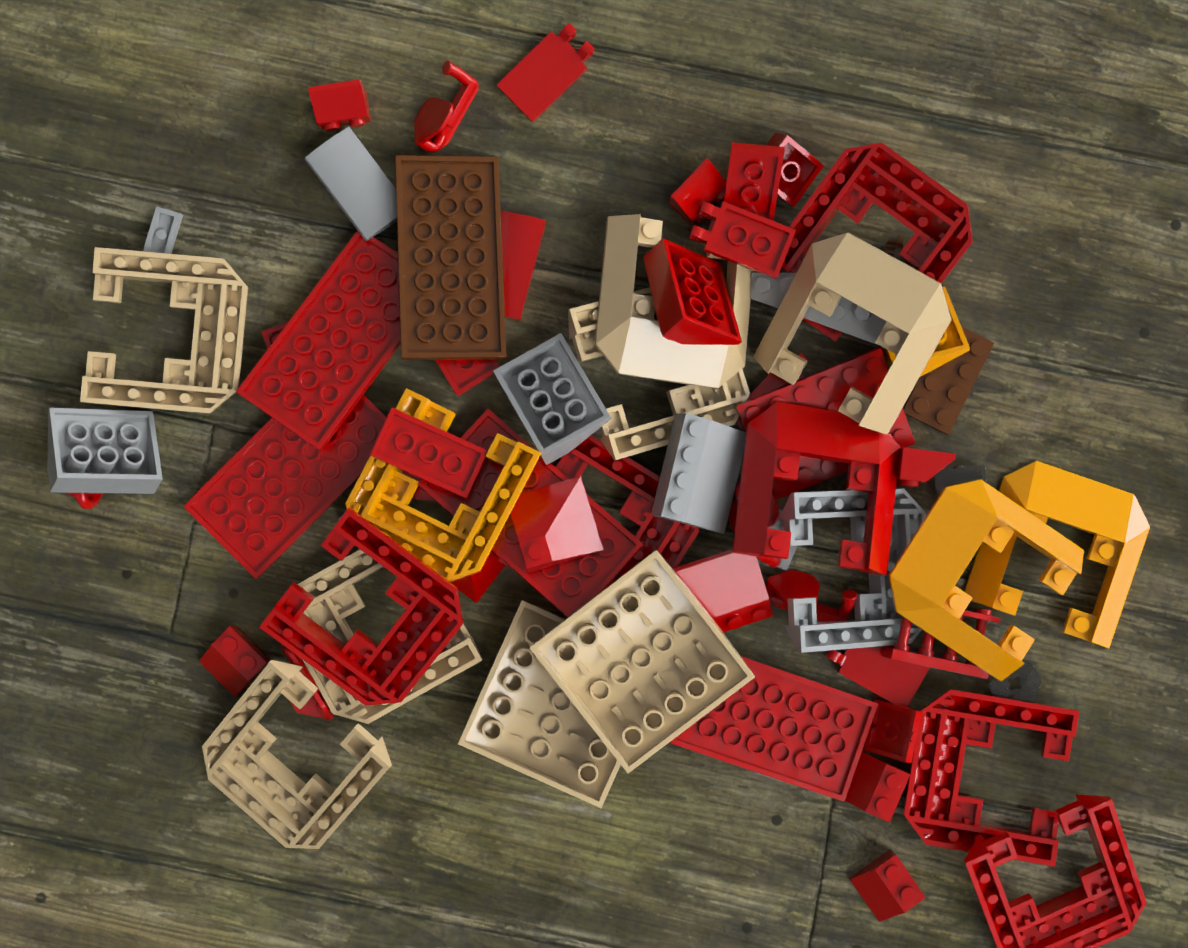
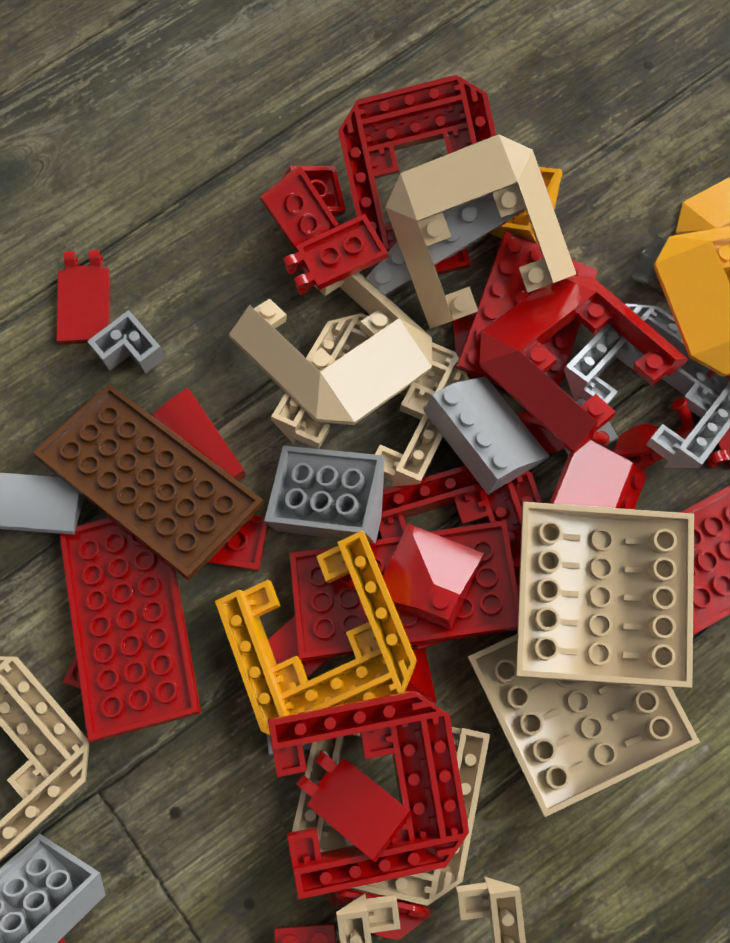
camera: 50 degrees left, 15 degrees down
red plate [183,395,387,579] -> none
red plate [370,407,488,499] -> none
red piece [414,60,479,152] -> none
red slope [643,238,742,345] -> none
red slope [669,158,726,226] -> none
red slope [897,447,956,487] -> none
reddish brown plate [903,327,994,435] -> none
none -> light grey brick [87,310,166,374]
none -> red tile [296,751,412,862]

